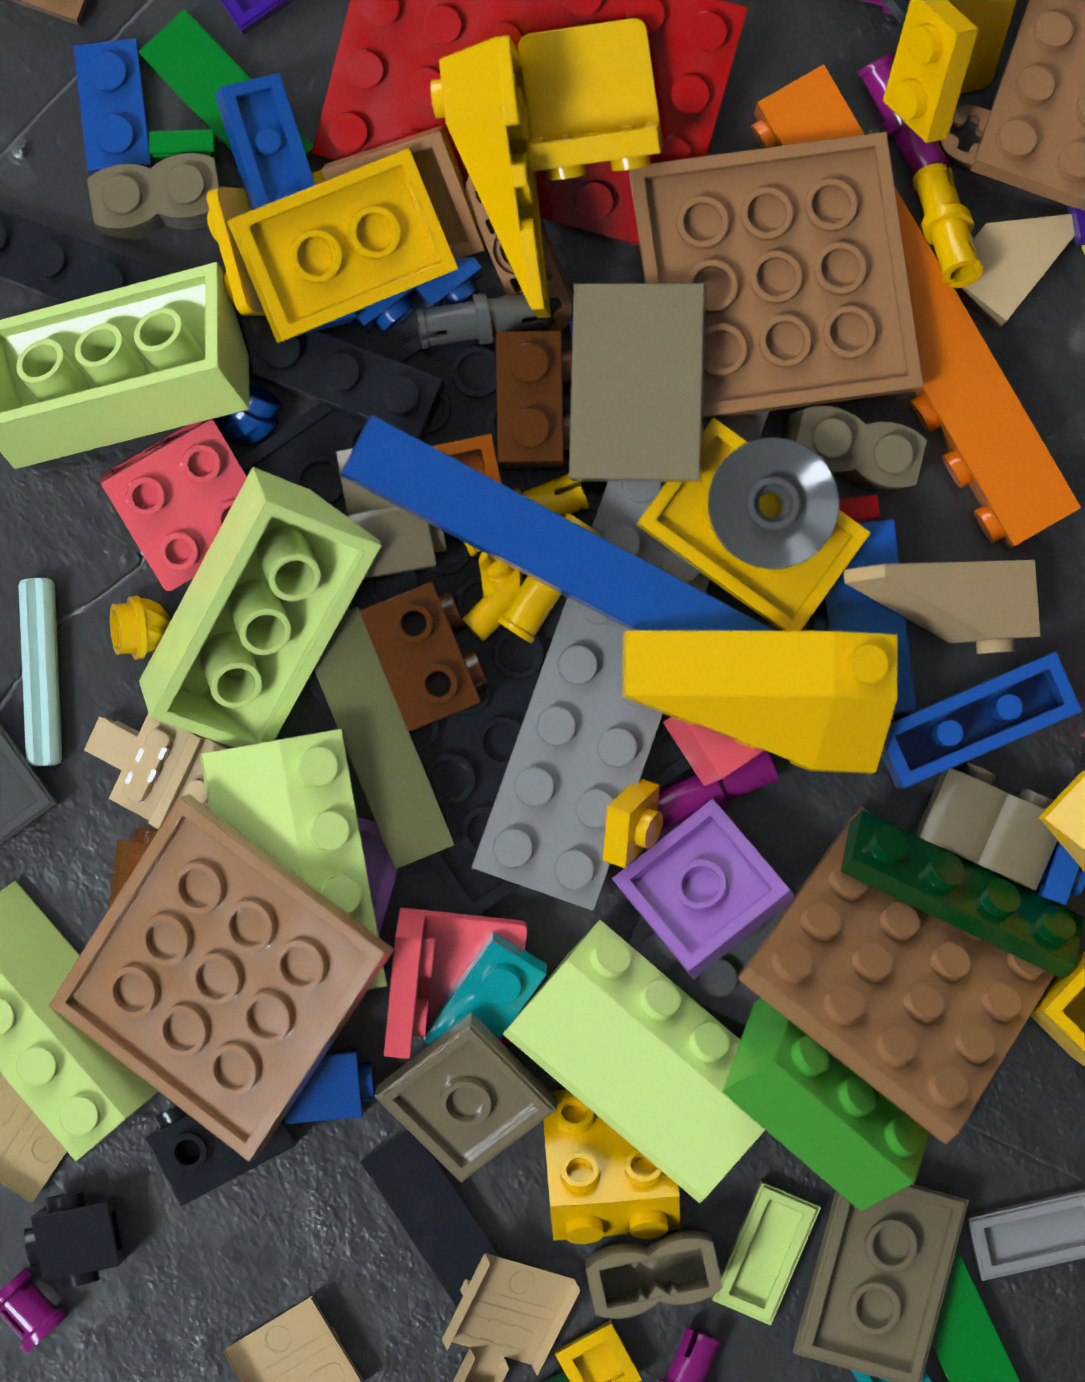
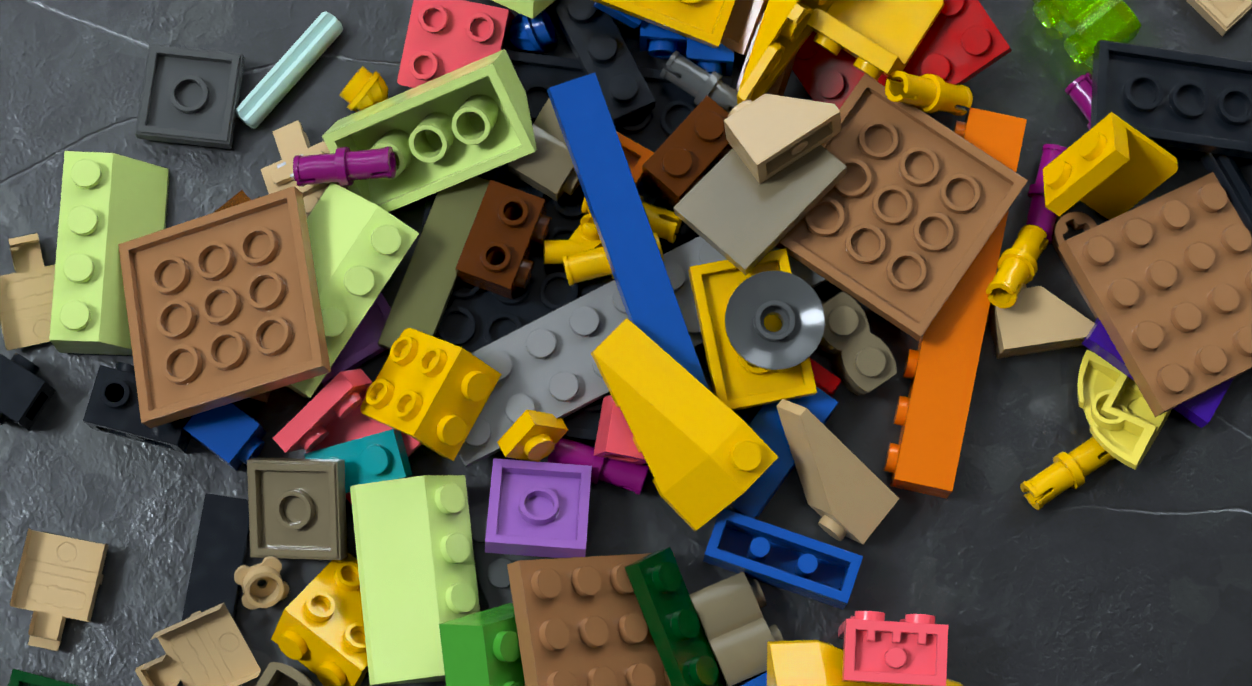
camera: 45 degrees right, 10 degrees down
none -> tan plate [234,556,289,610]
none -> magenta pin [293,146,396,187]
none -> yellow bracket [361,328,502,461]
none -> tan slope [724,94,841,184]
none -> yellow pin [885,70,973,116]

